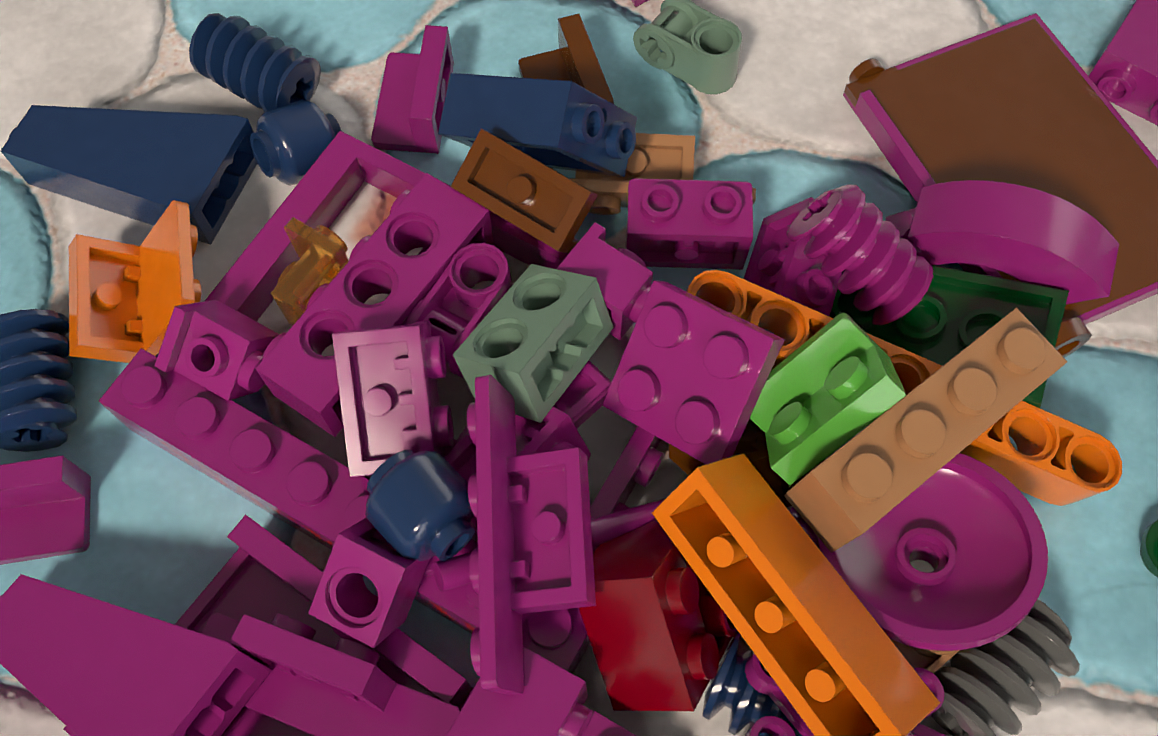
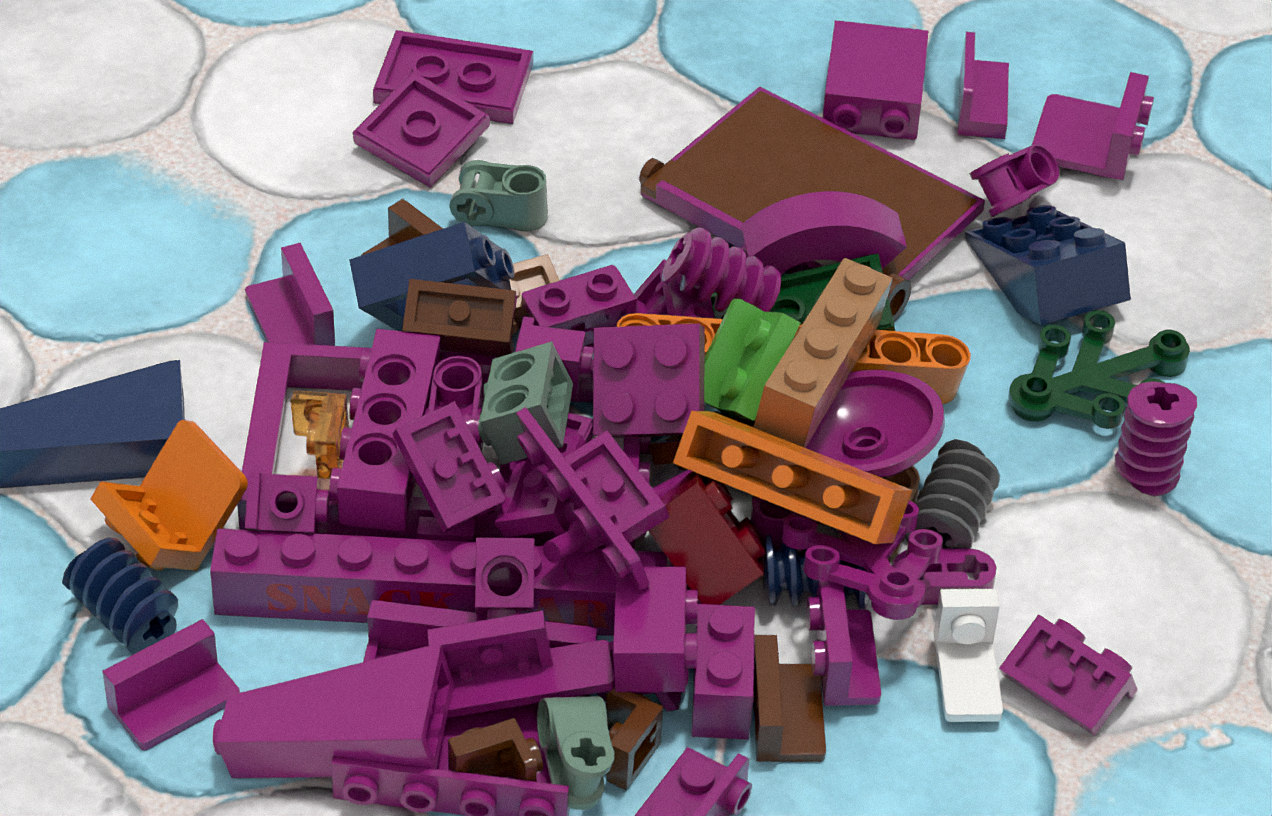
camera: 30 degrees left, 20 degrees down
dark blue piece [189,13,321,112] -> none
dark blue head [250,100,341,185] -> none
dark blue head [365,450,475,561] -> none

